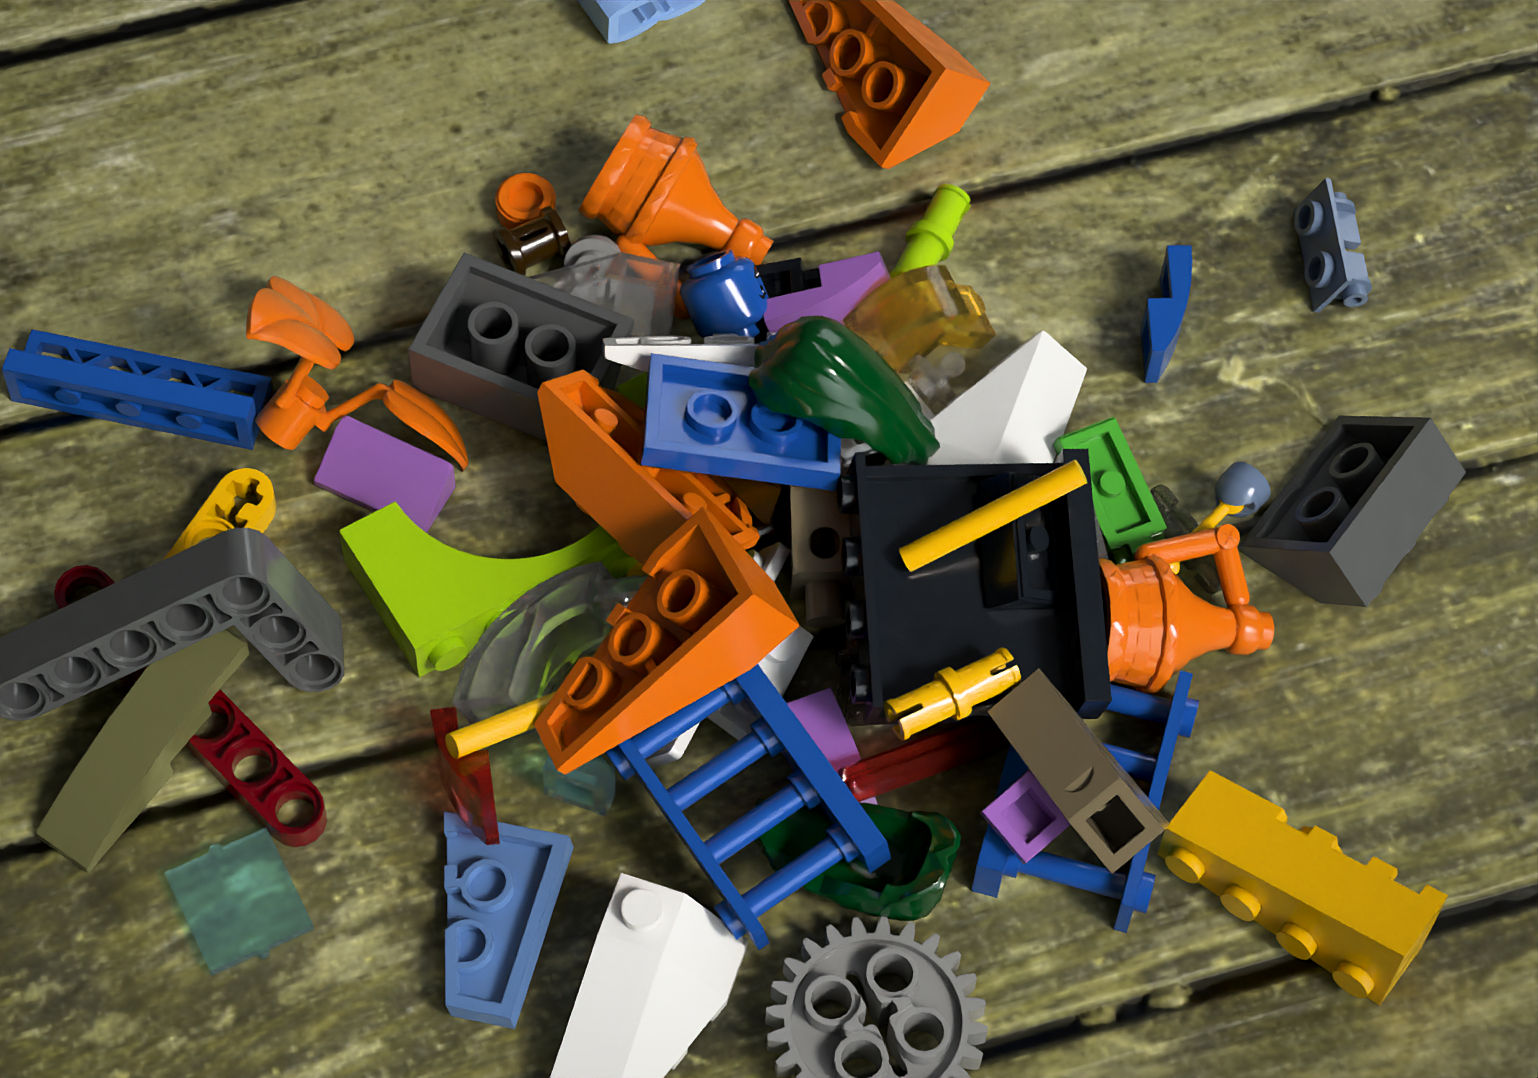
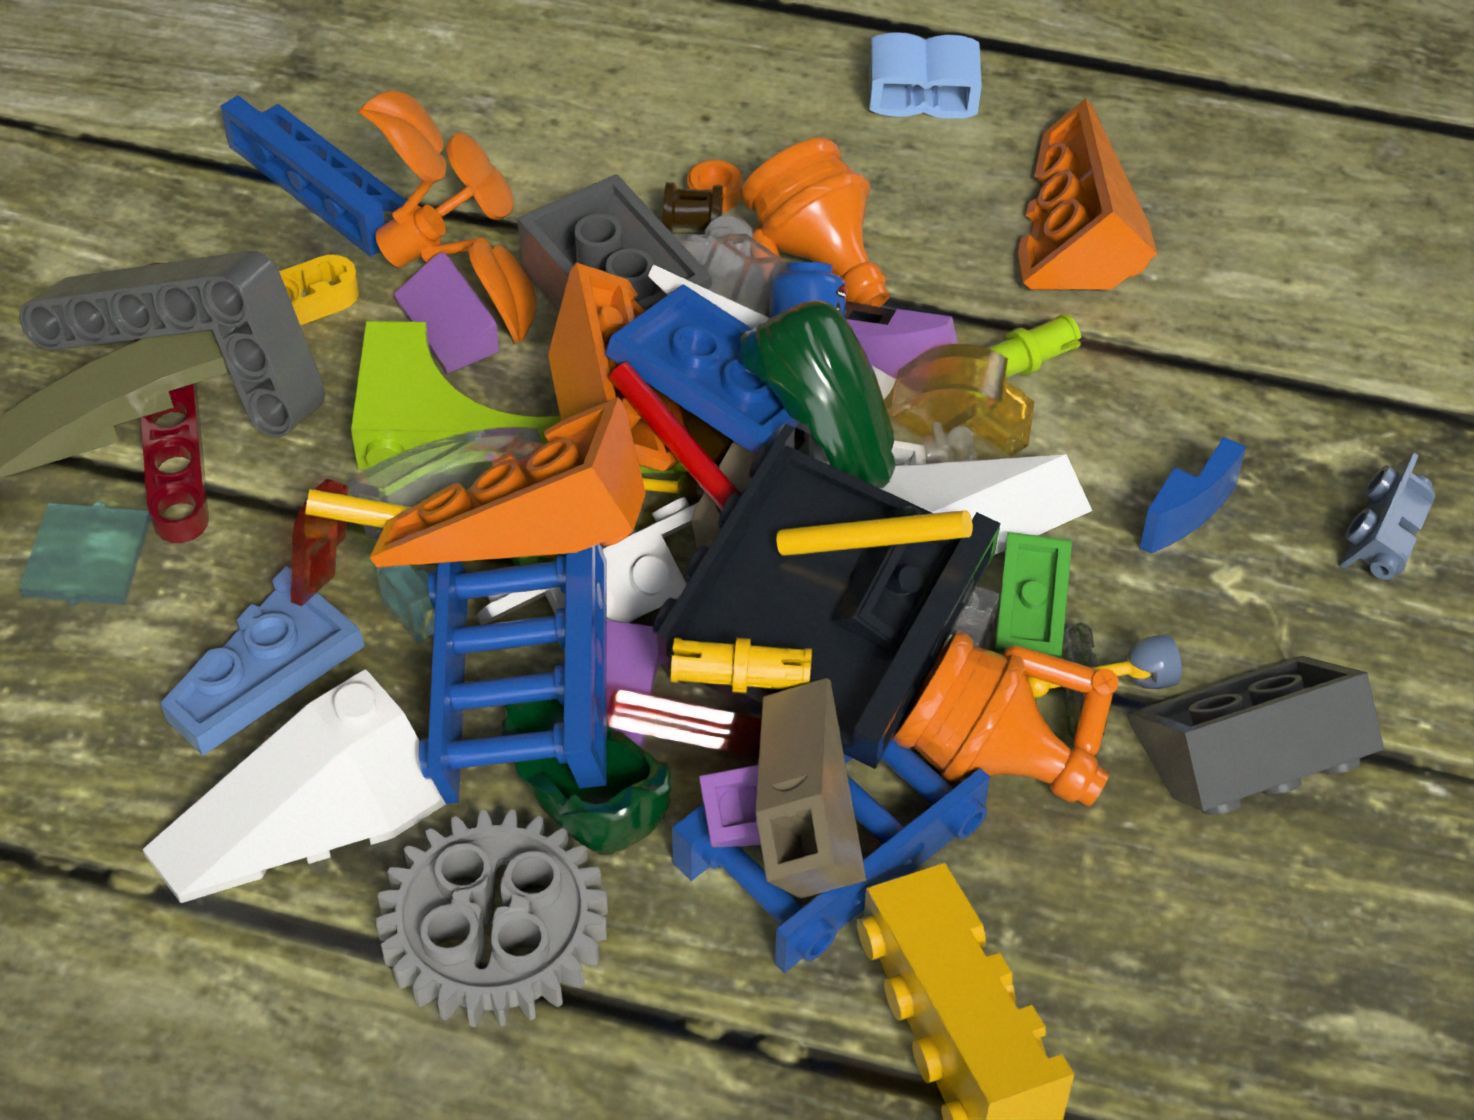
camera: 35 degrees right, 10 degrees down
none -> red bar [608,362,742,511]

